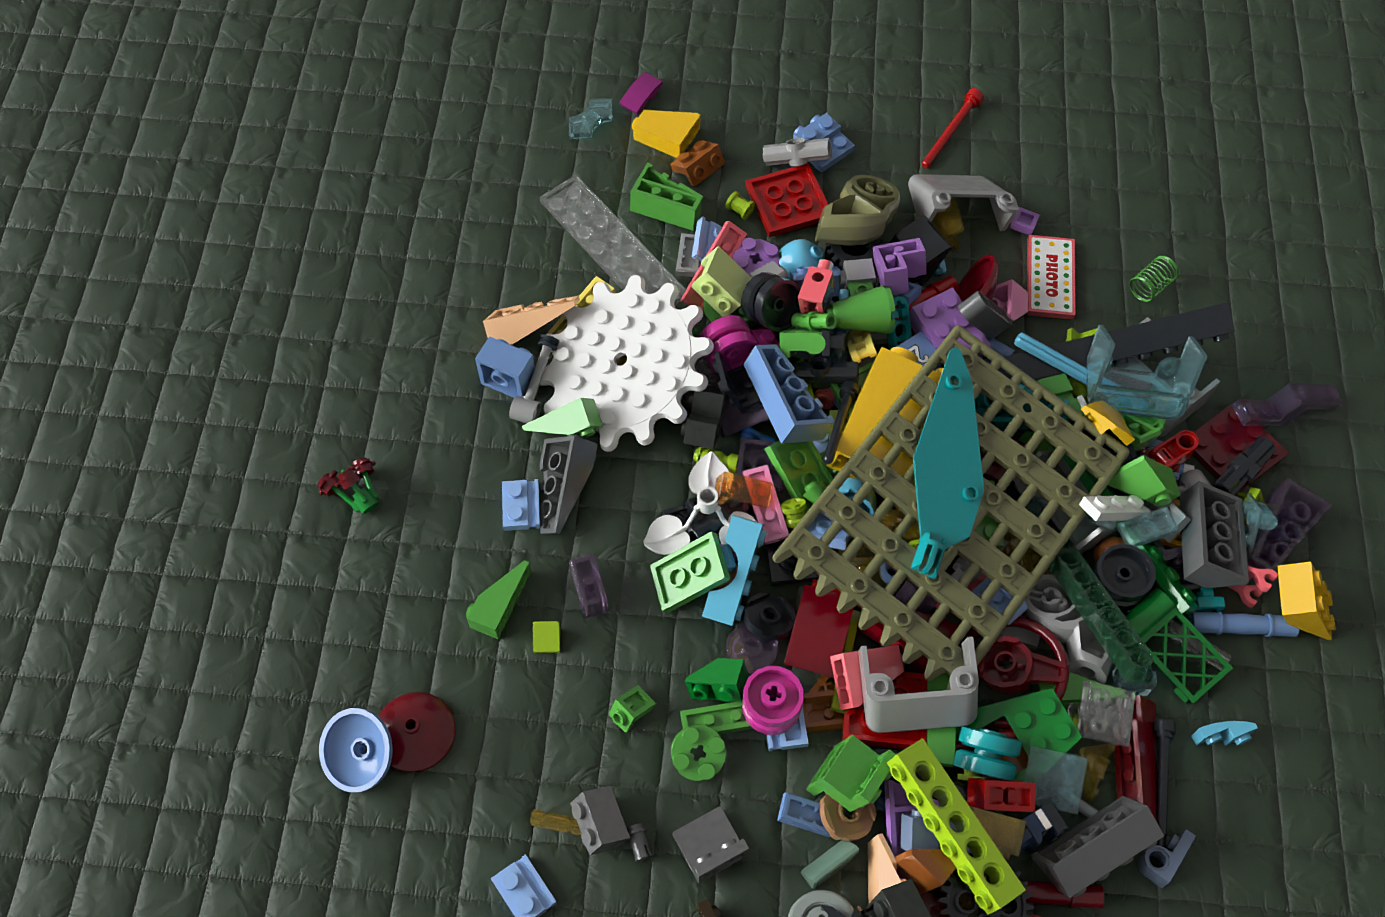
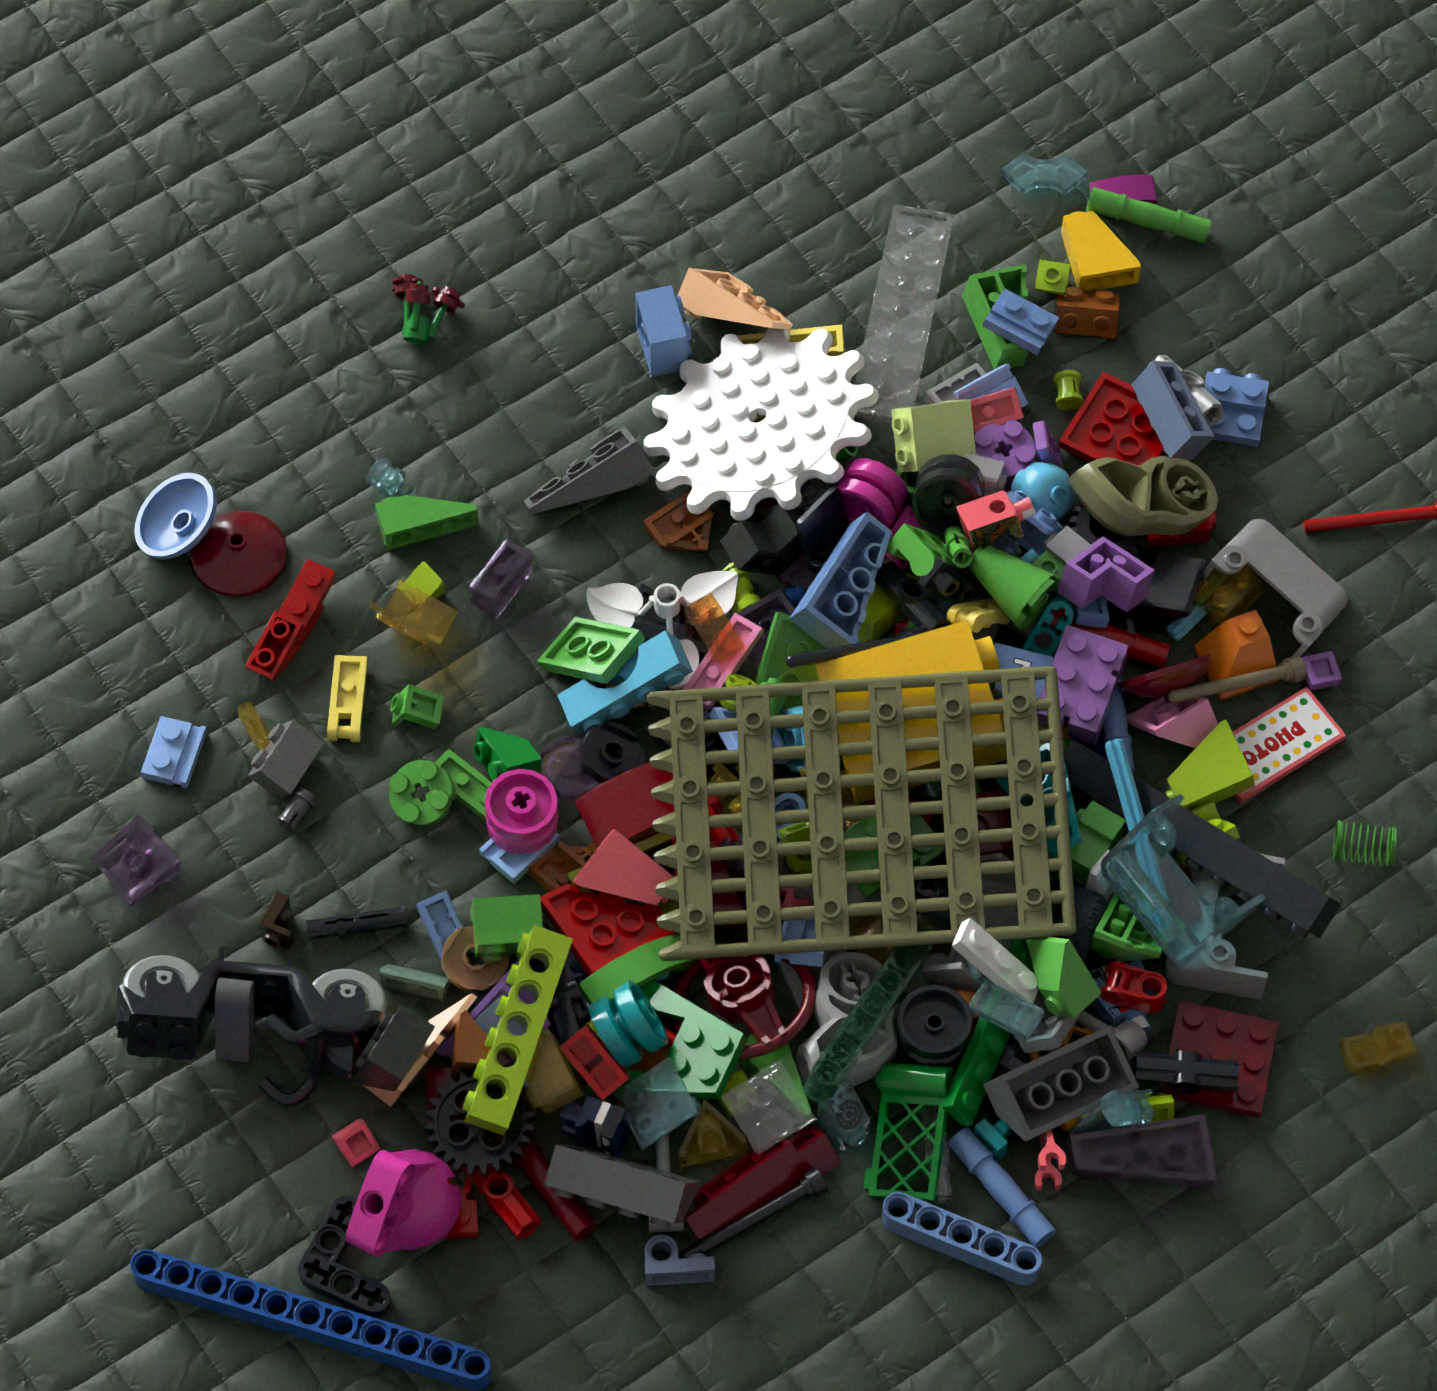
camera: 50 degrees right, 0 degrees up
light blue plate [502,479,540,531] -> none
light grey piece [509,334,560,423] -> none
slope [522,398,603,438] -> none
flat silver bracket [673,807,749,883] -> none
light grey windscreen [858,637,979,733] -> none
teal wing [910,347,984,579] -> none
dark grey beam [958,291,1012,339] -> none
yellow slope [1081,400,1135,446] -> none
medium azure slope [1191,721,1258,746] -> none
clear purple bracket [1231,383,1343,426] -> none
yellow slope [1278,562,1336,640] -> none
none -> red slope [244,559,337,681]
none -> black pin [306,905,408,941]
none -> light yellow plate [327,655,368,743]
none -> clear light blue wheel [366,457,406,497]
none -> clear yellow bracket [369,580,458,646]
none -> dark orange slope [641,489,713,552]
none -> medium blue beam [882,1192,1042,1286]
none -> medium blue plate [983,288,1059,355]
none -> medium lavender plate [1033,421,1063,469]
none -> lime bracket [1035,259,1070,295]
none -> bright green piece [1086,187,1211,243]
none -> sand blue brick [1131,361,1214,460]
none -> lime slope [1165,720,1255,811]
none -> dark tan piece [1168,656,1307,703]
none -> orange slope [1193,610,1279,701]
none -> clear yellow slope [1337,1021,1418,1074]

